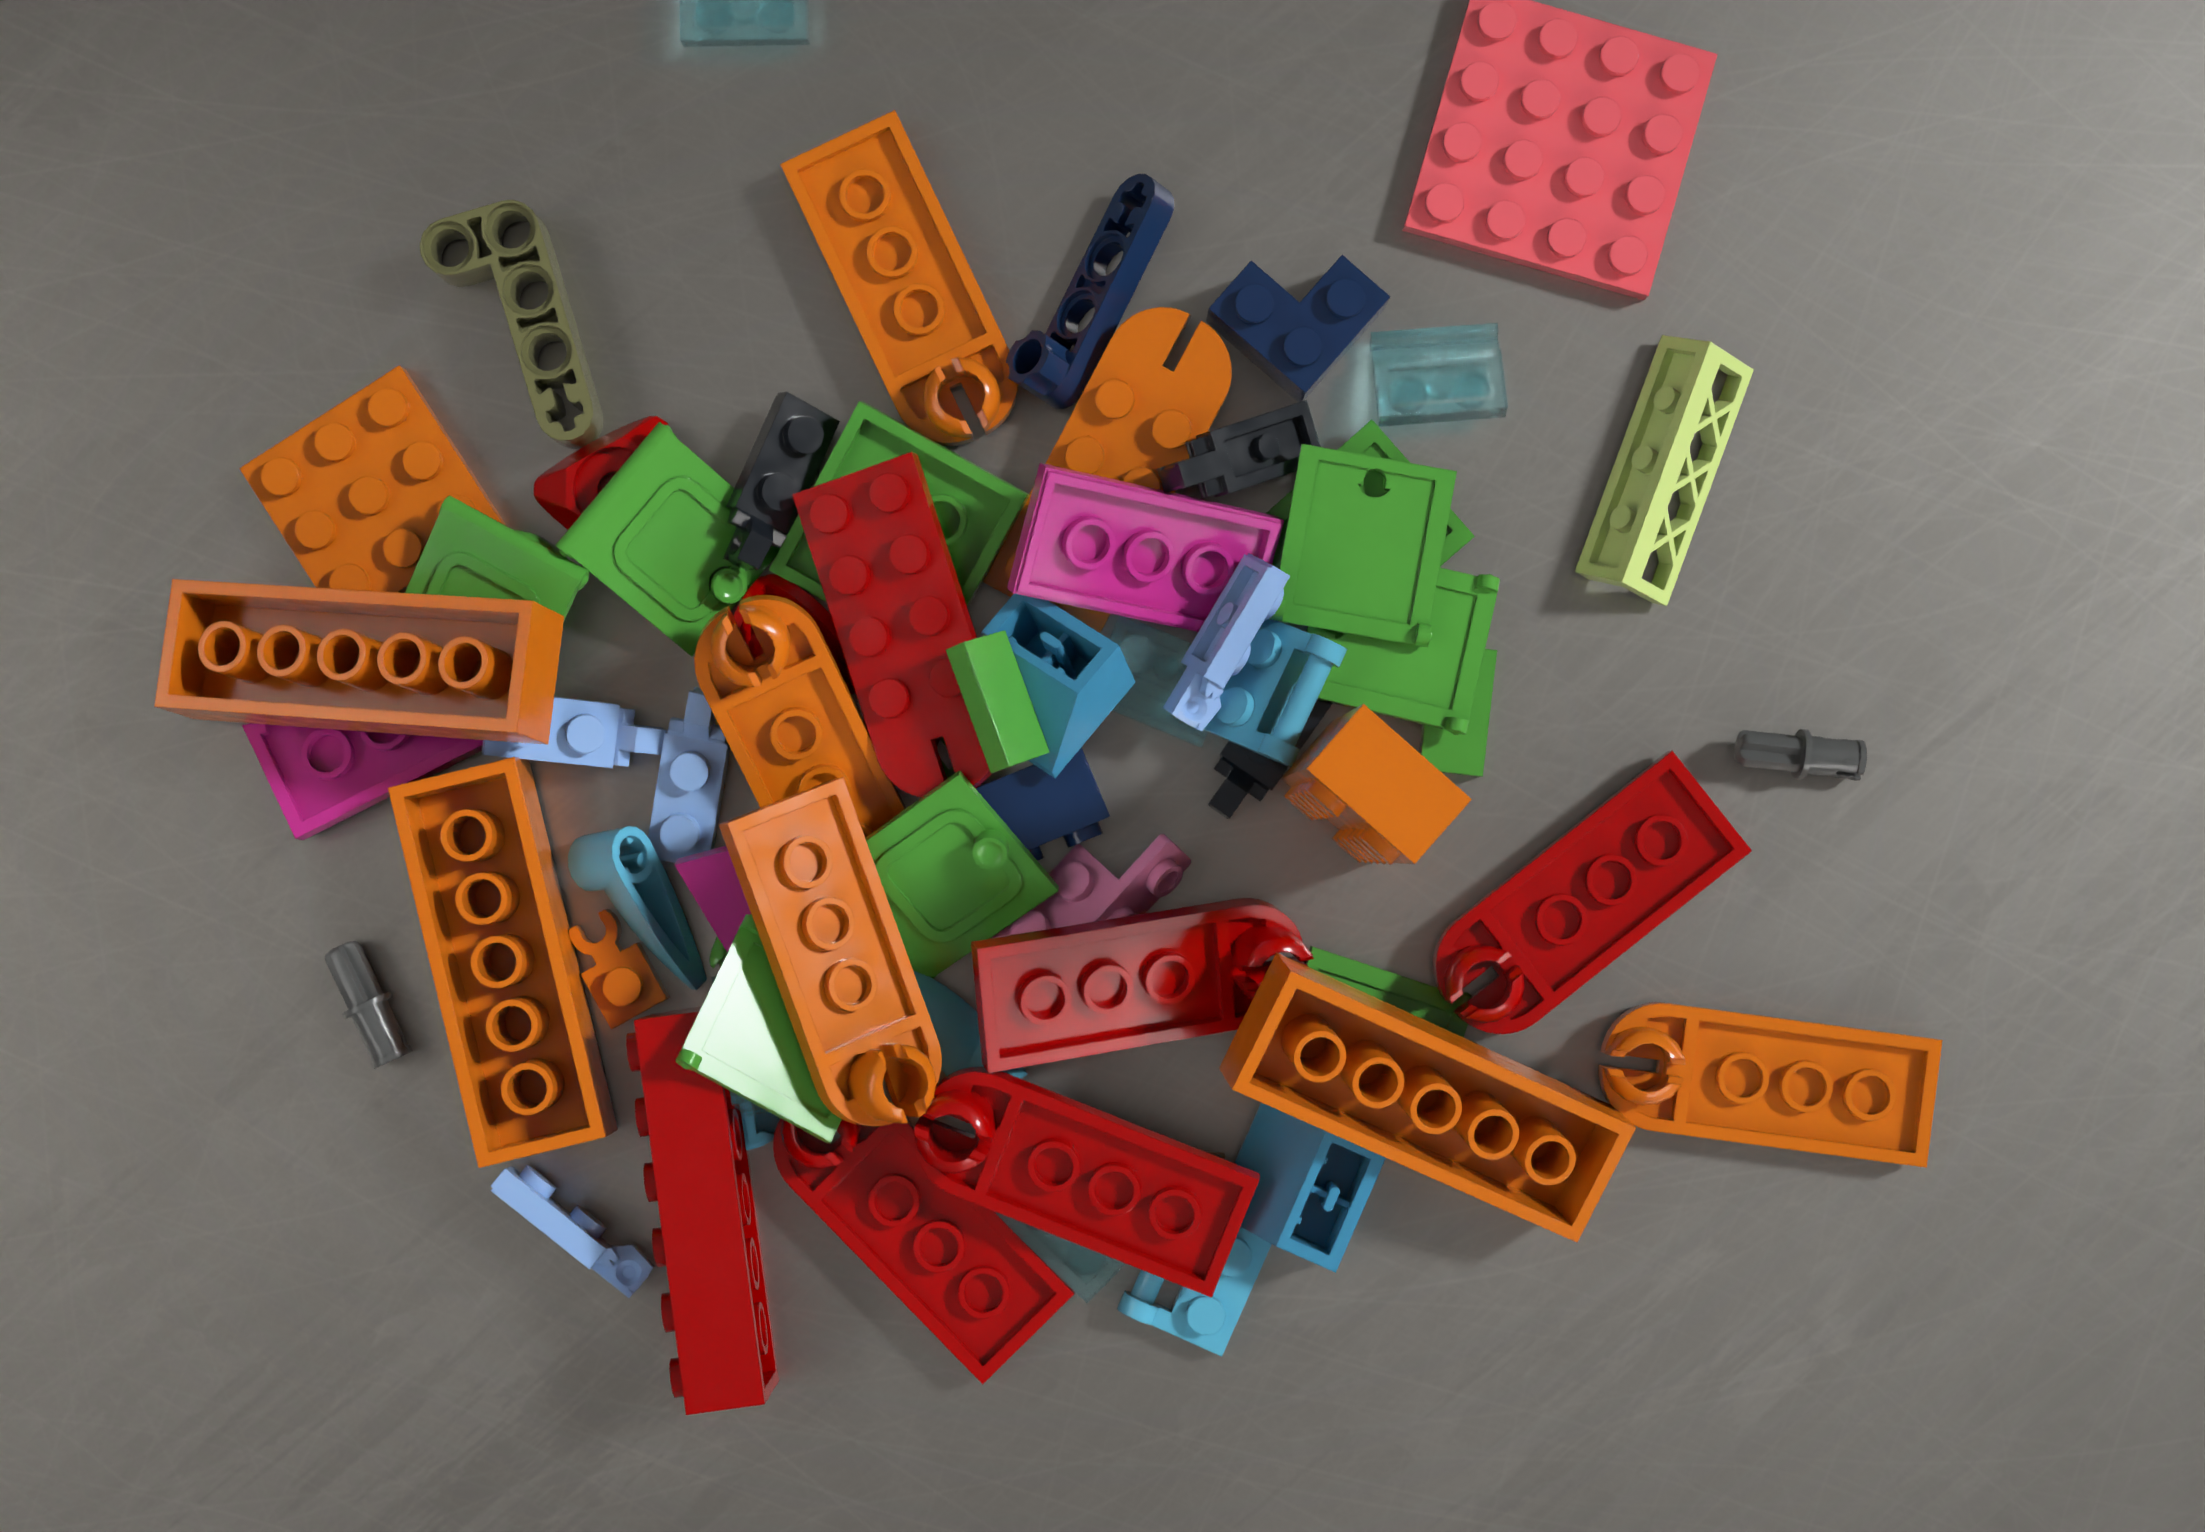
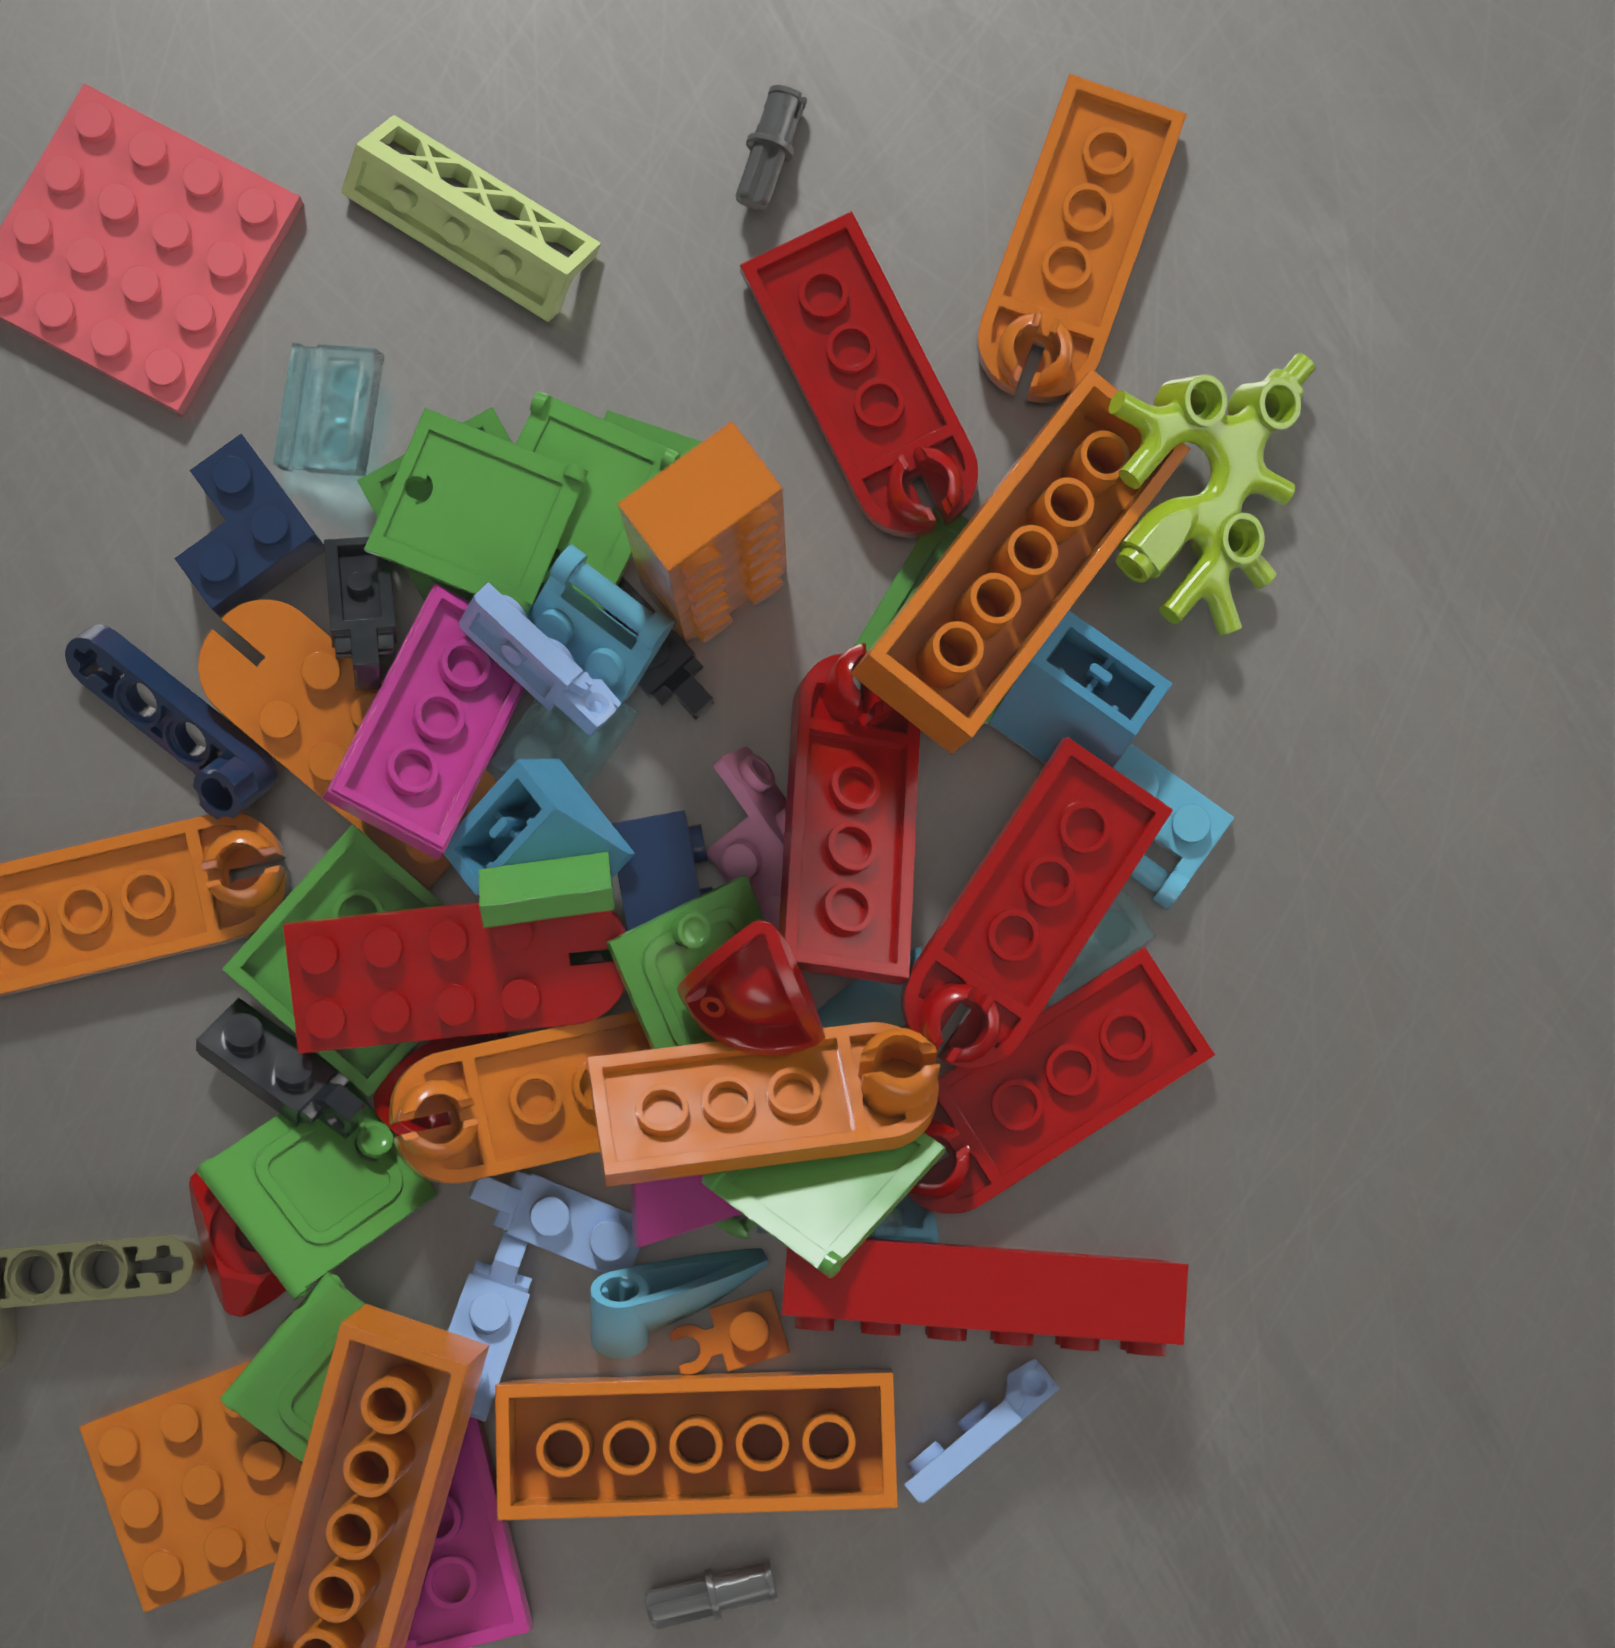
camera: 75 degrees left, 5 degrees down
none -> red hat [677,920,825,1055]
none -> lime plant [1109,353,1316,635]

